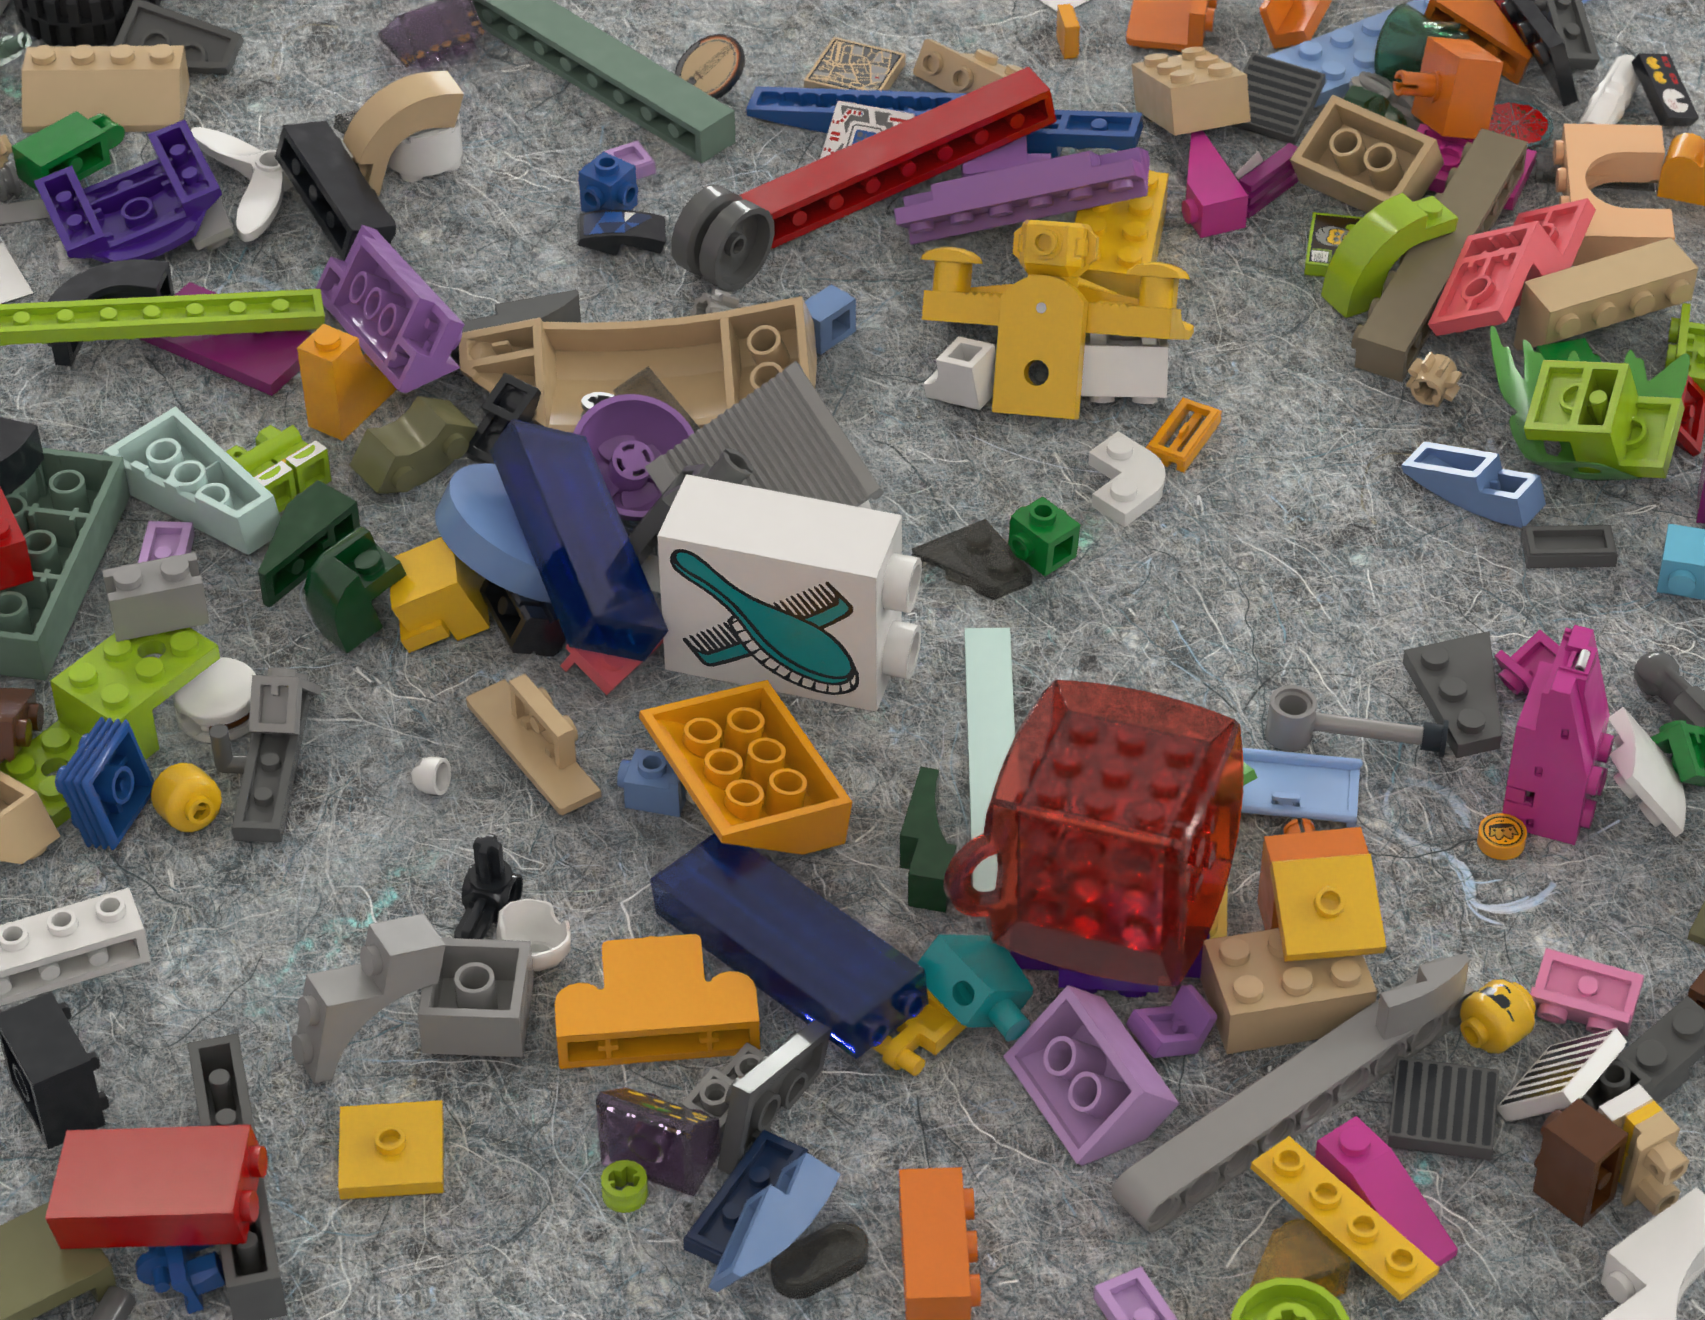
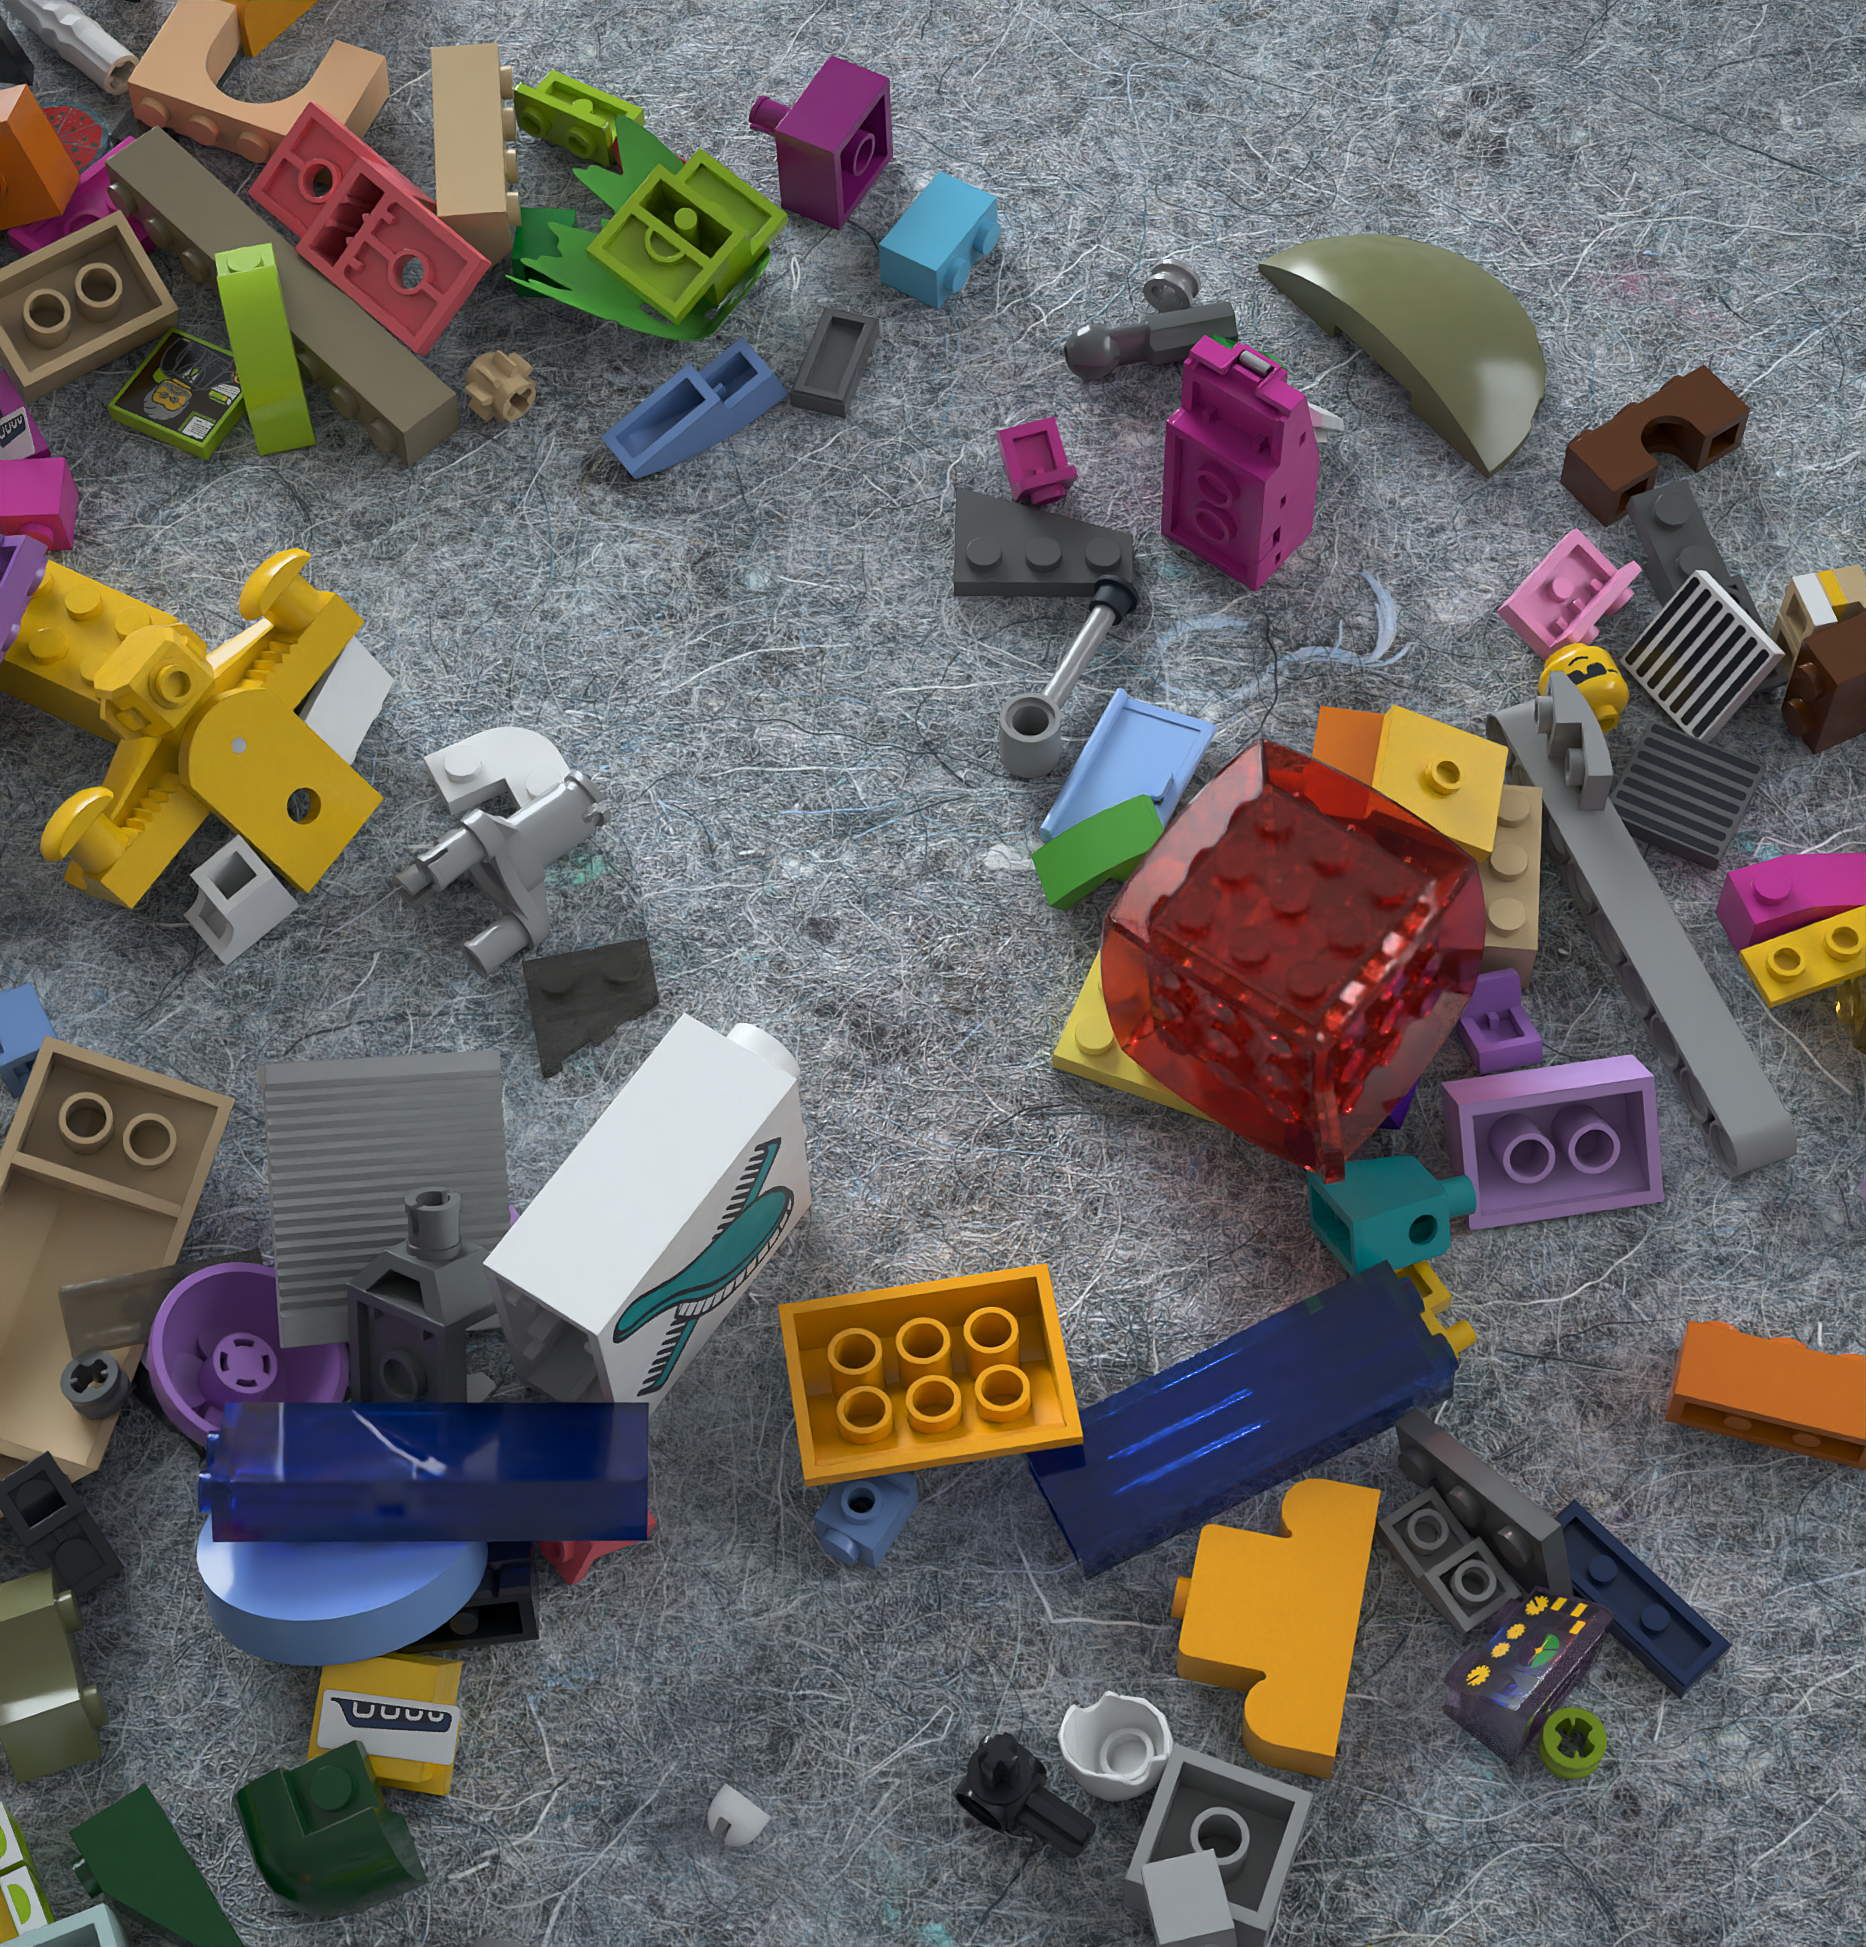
camera: 70 degrees left, 15 degrees up
tan bracket [466,674,601,815] -> none
medium blue slope [709,1152,841,1292] -> none
clear smoke tile [771,1222,869,1299] -> none
dark green slope [900,767,964,913] -> none
light aqua tile [964,628,1022,914] -> none
green brick [1008,496,1081,577] -> none
light orange tile [1146,397,1222,473] -> none
light orange tile [1477,813,1527,860] -> none
none -> white sticker [317,1689,460,1765]
none -> light grey wheel [392,770,611,978]

